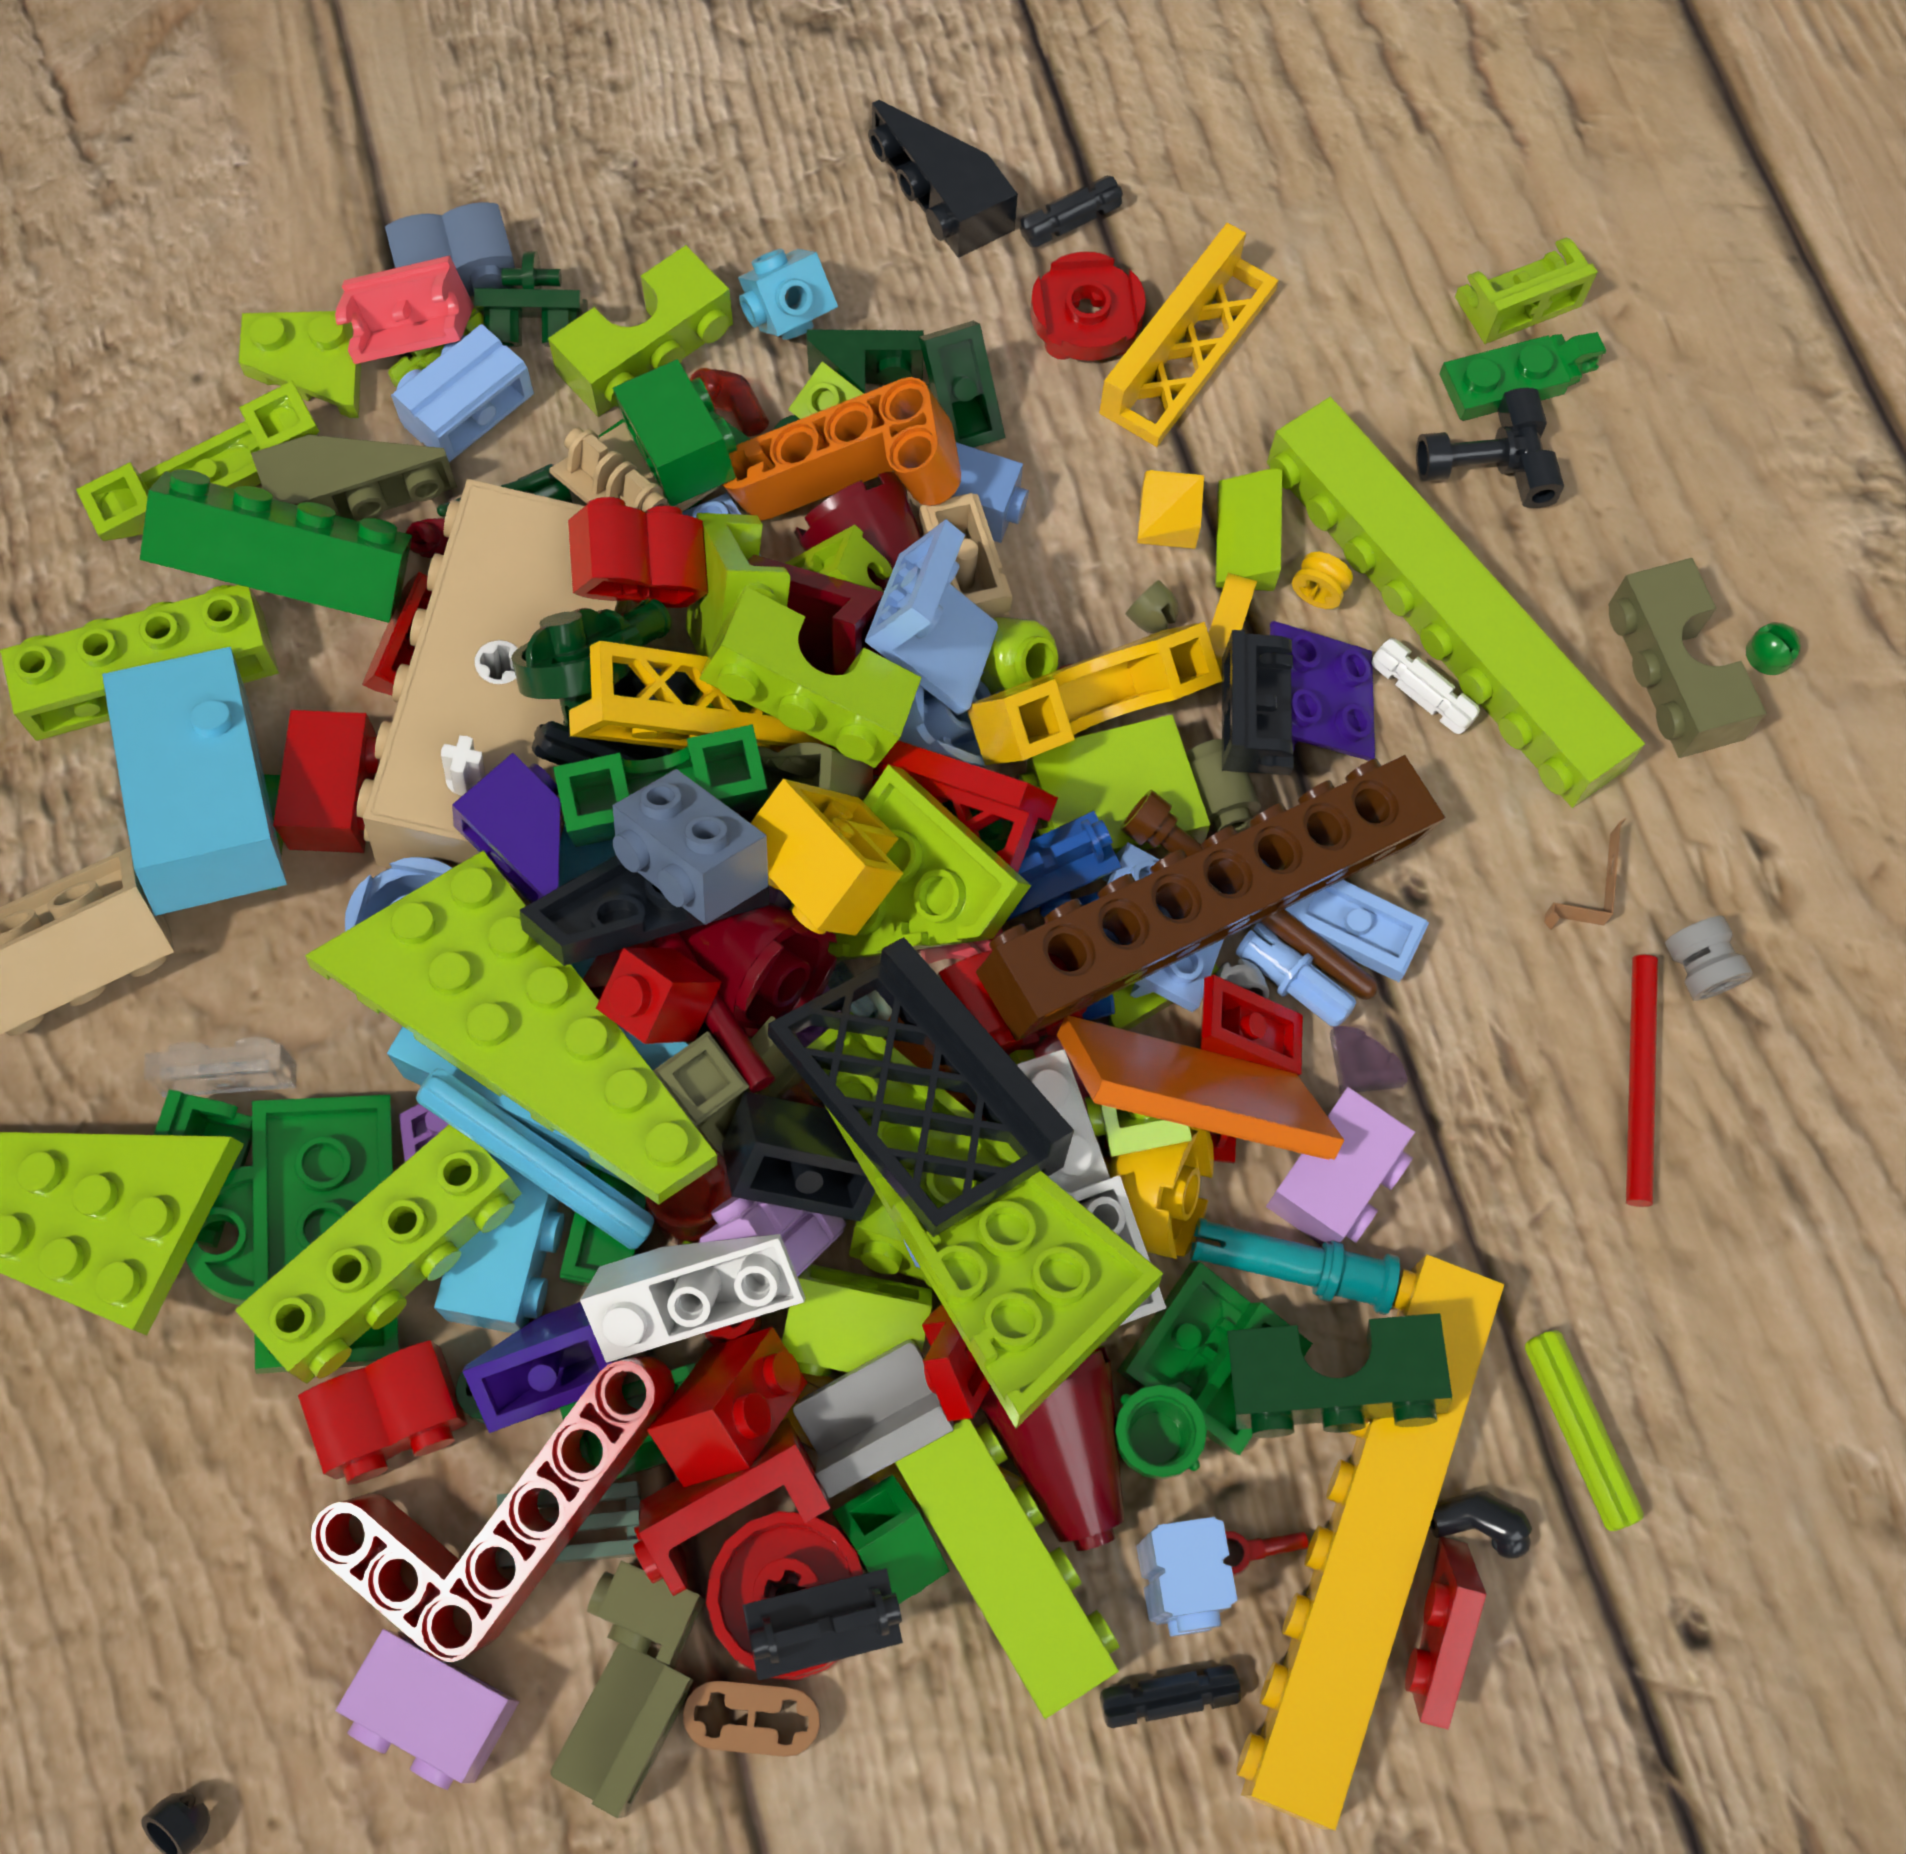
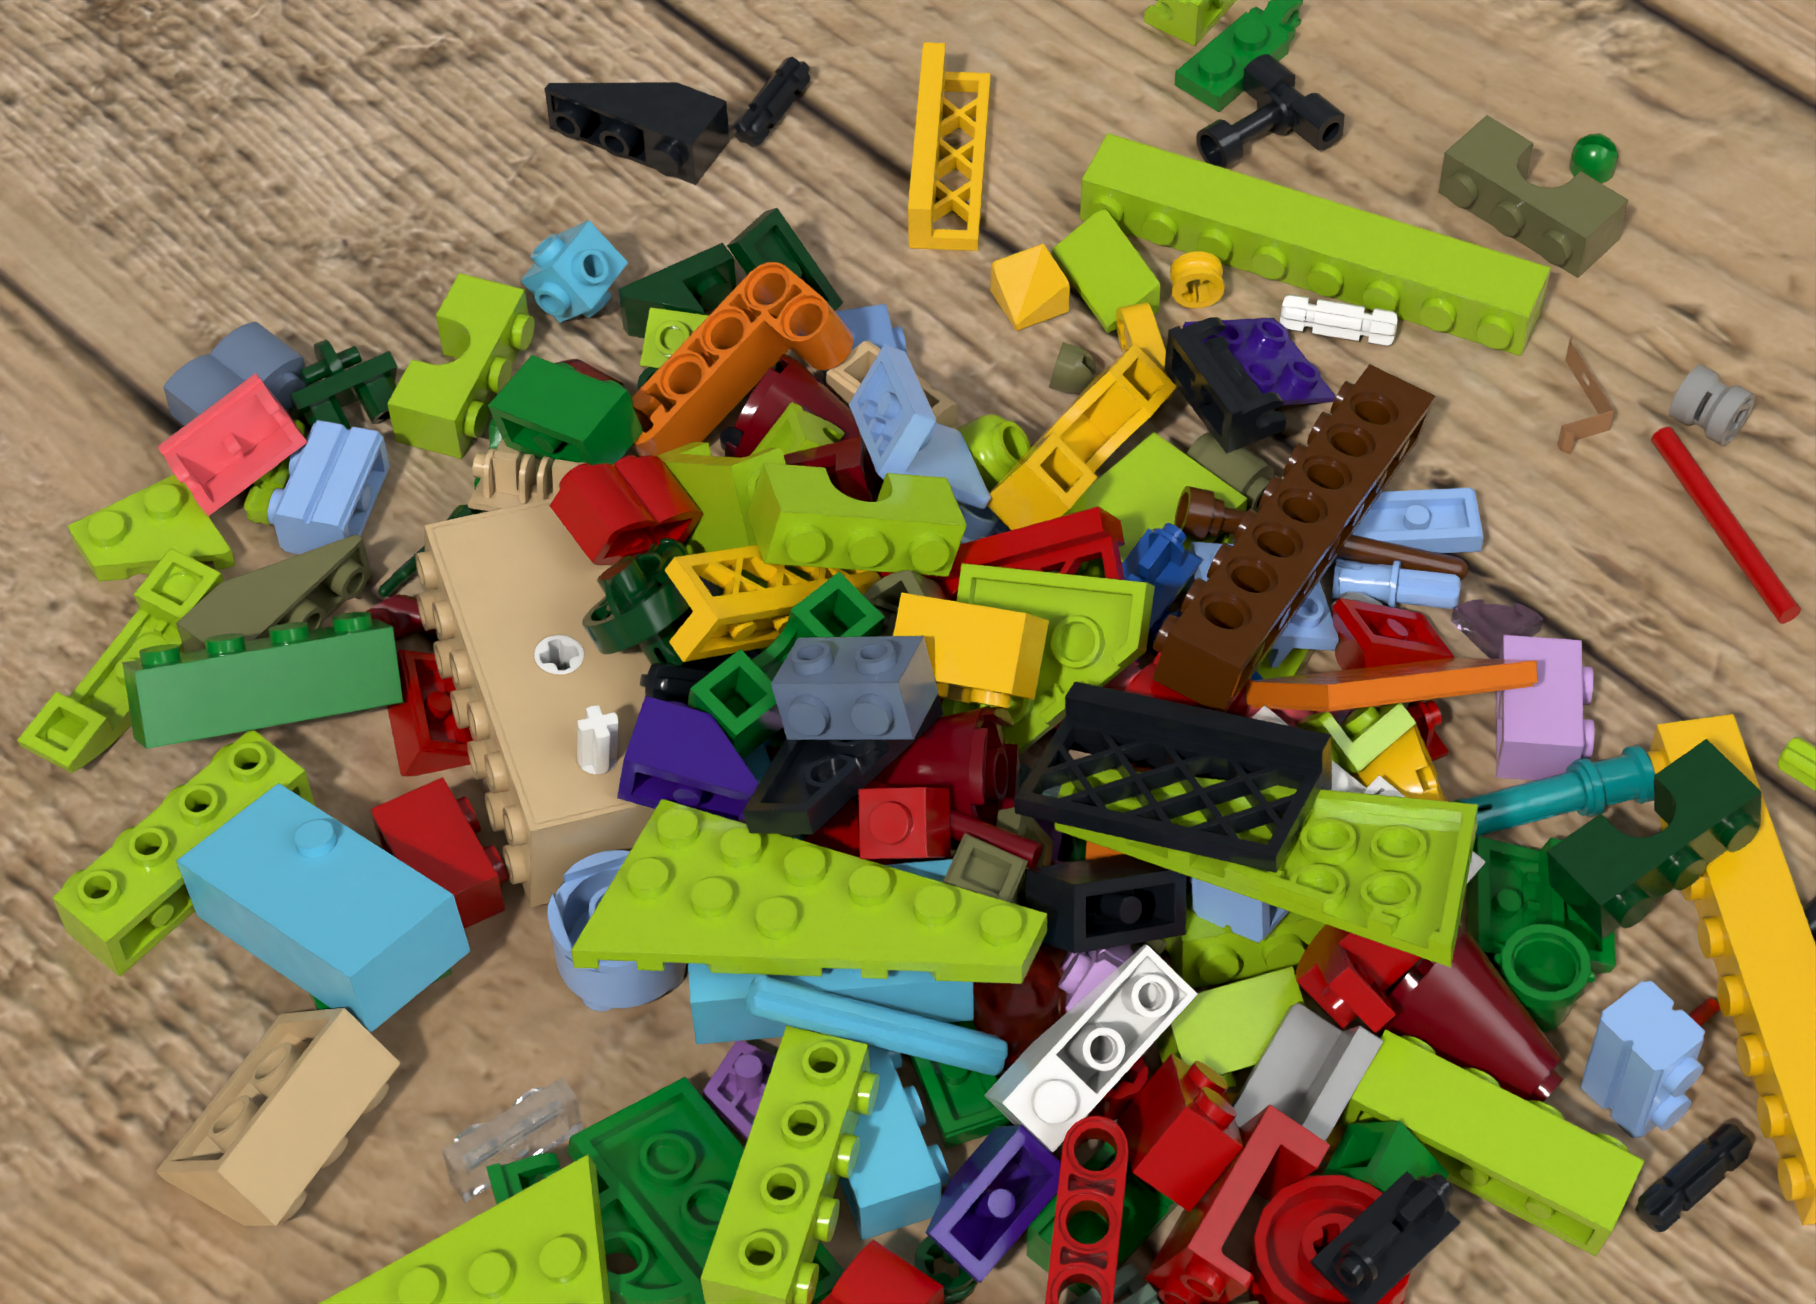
camera: 25 degrees left, 15 degrees down
red plate [1030,252,1146,361] -> none

